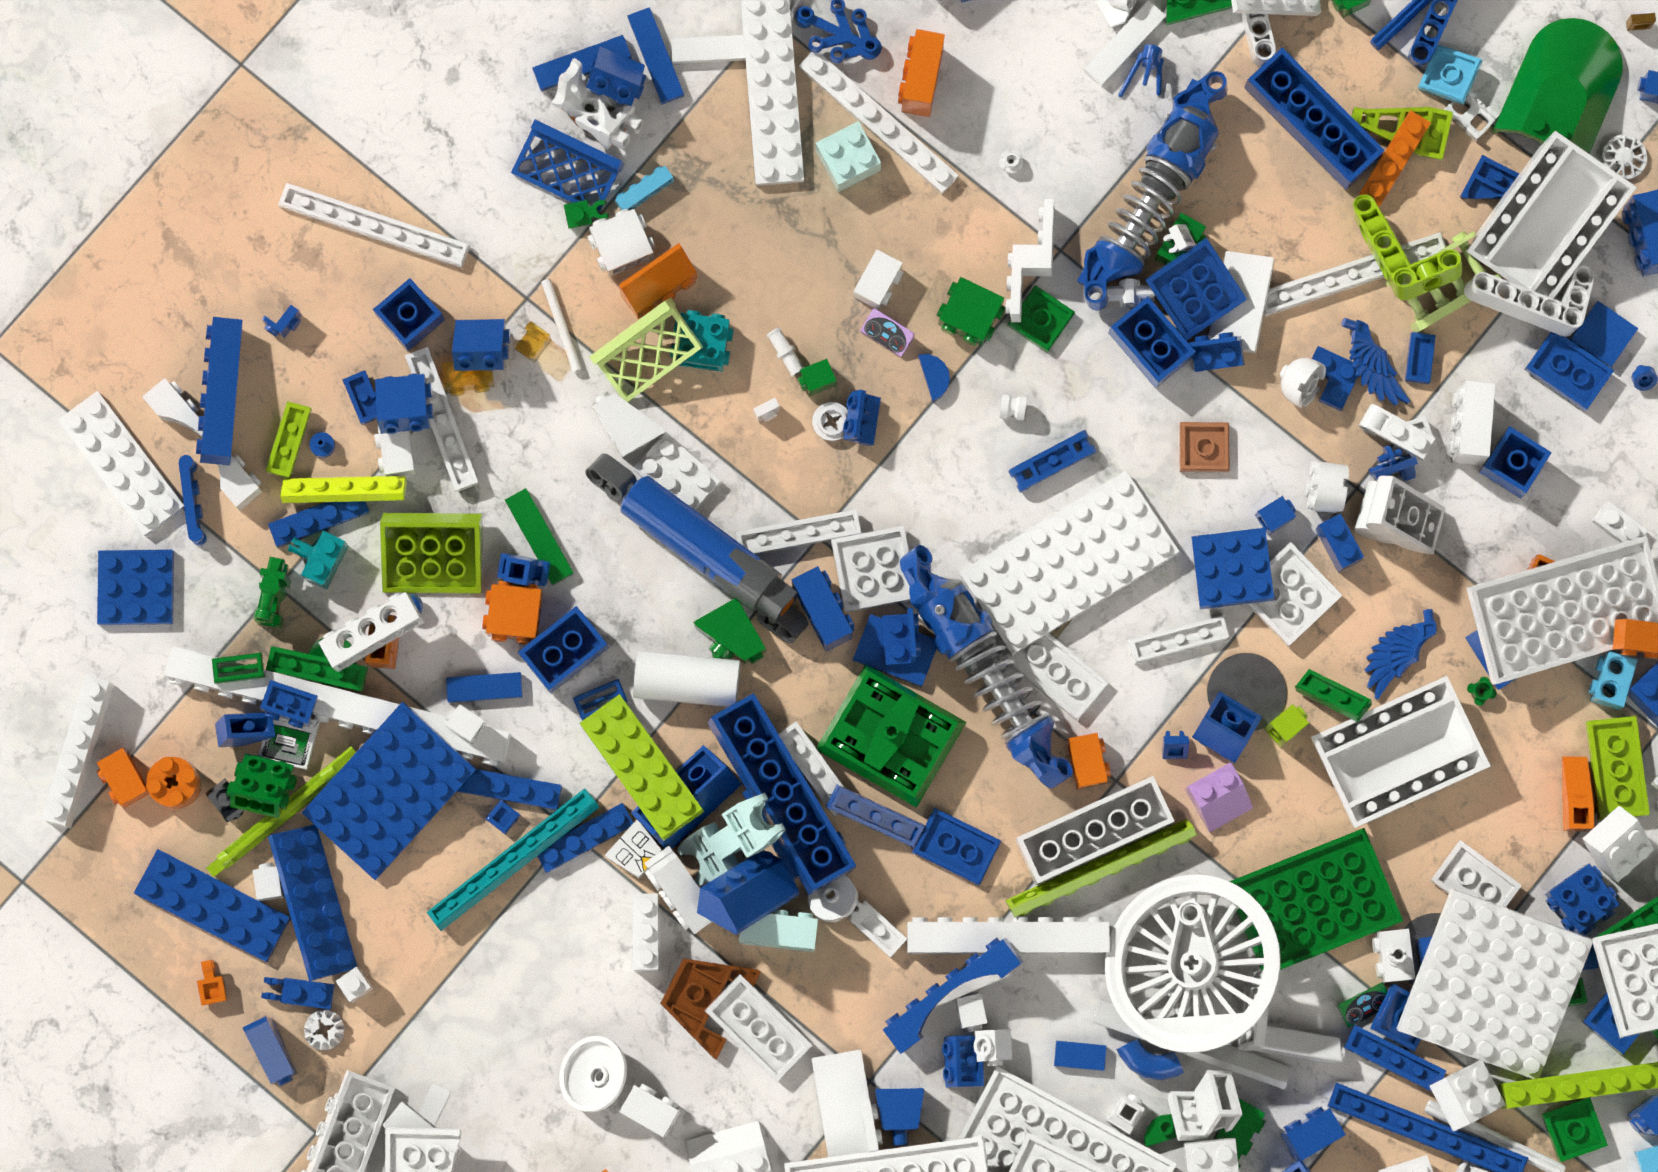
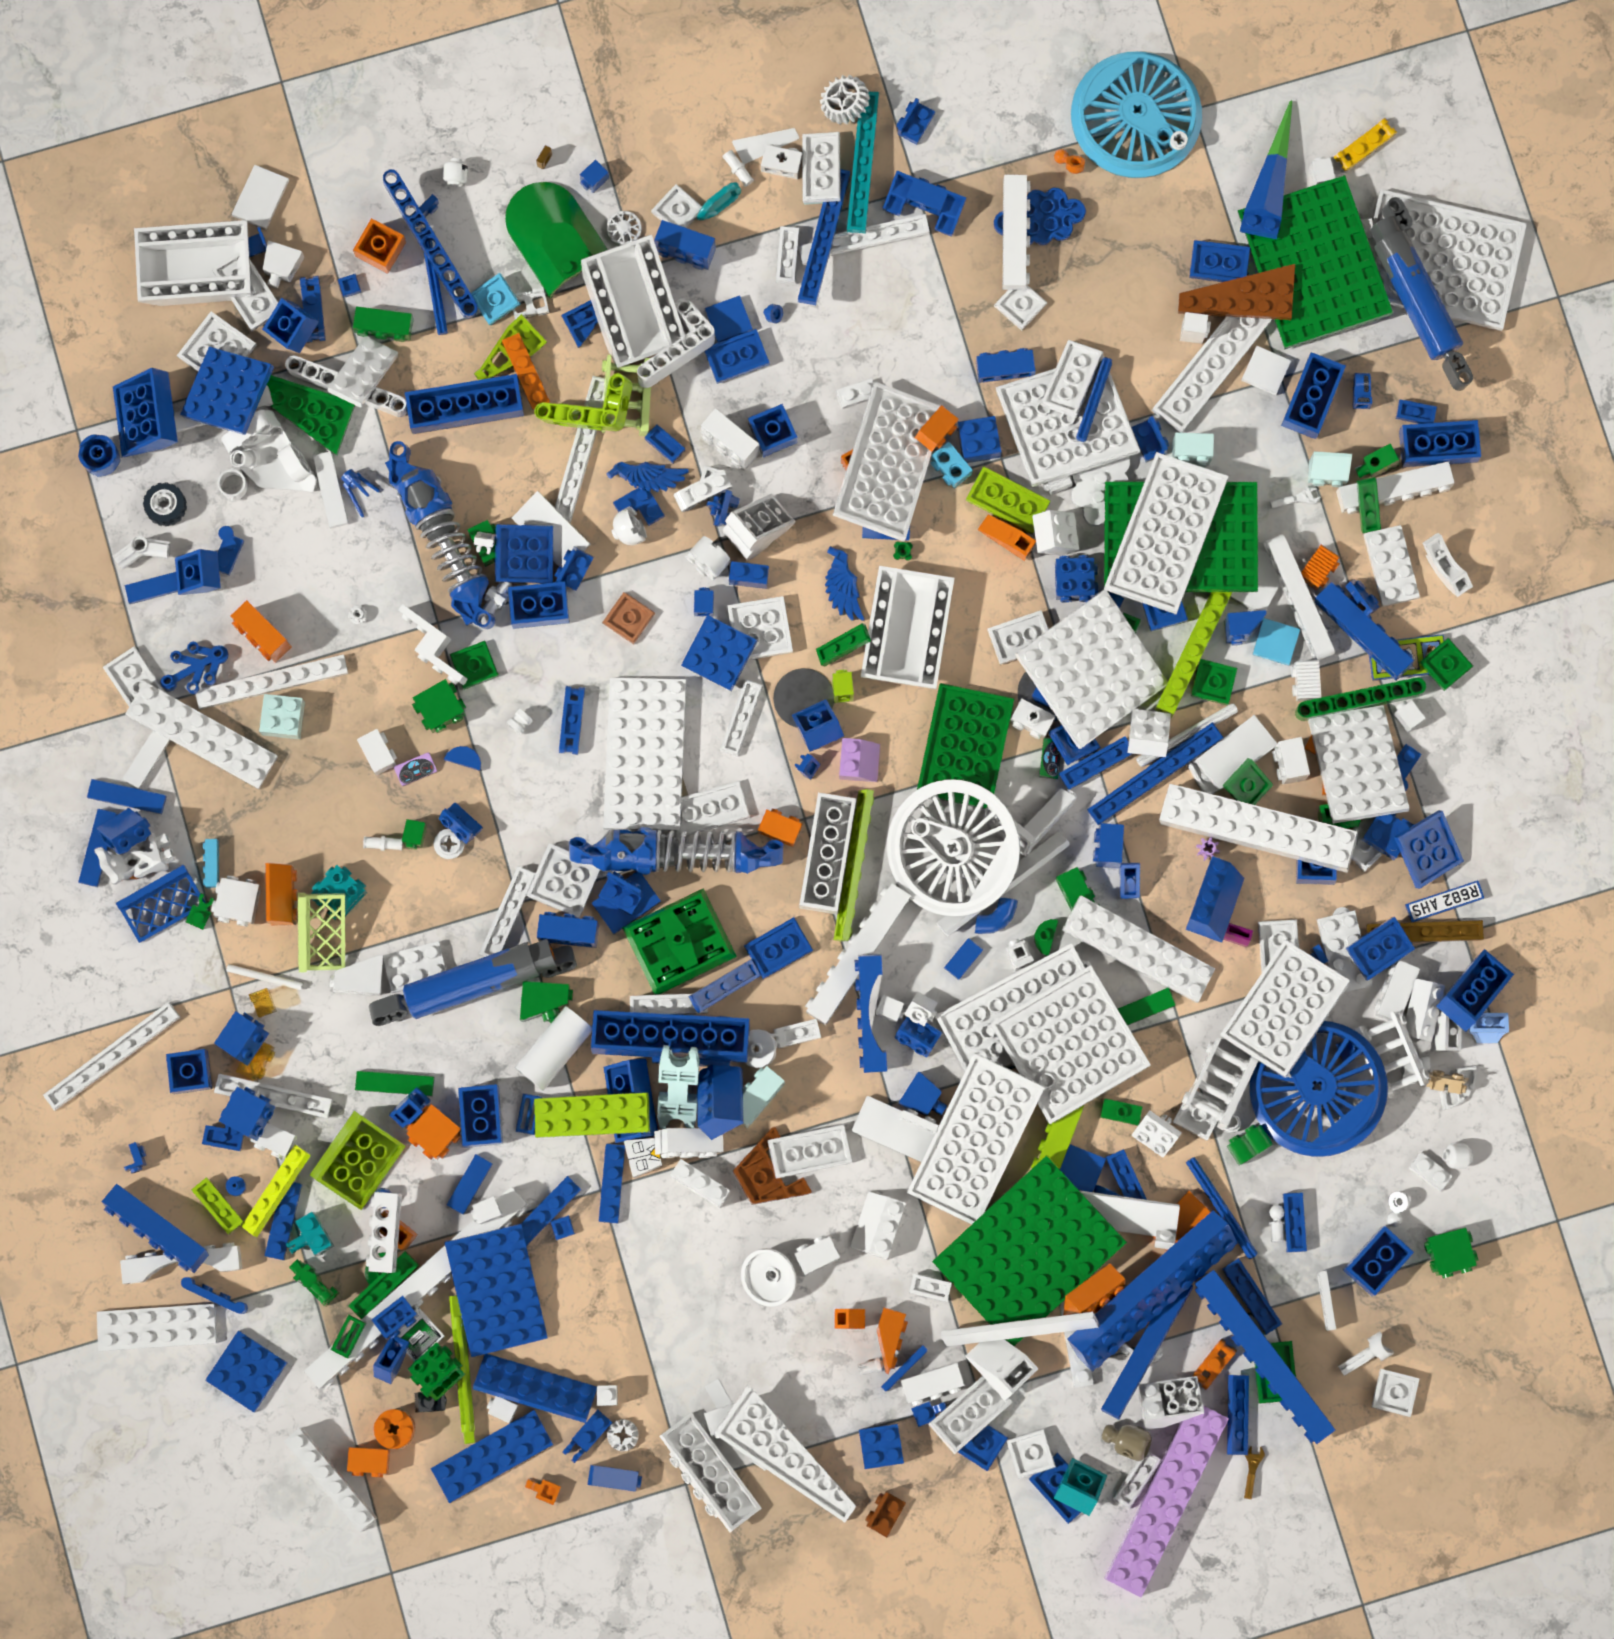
camera: 55 degrees left, 0 degrees up
teal tile [427,788,600,931] -> none
white plate [753,398,780,422] -> none
white piece [1167,1070,1242,1141] -> none

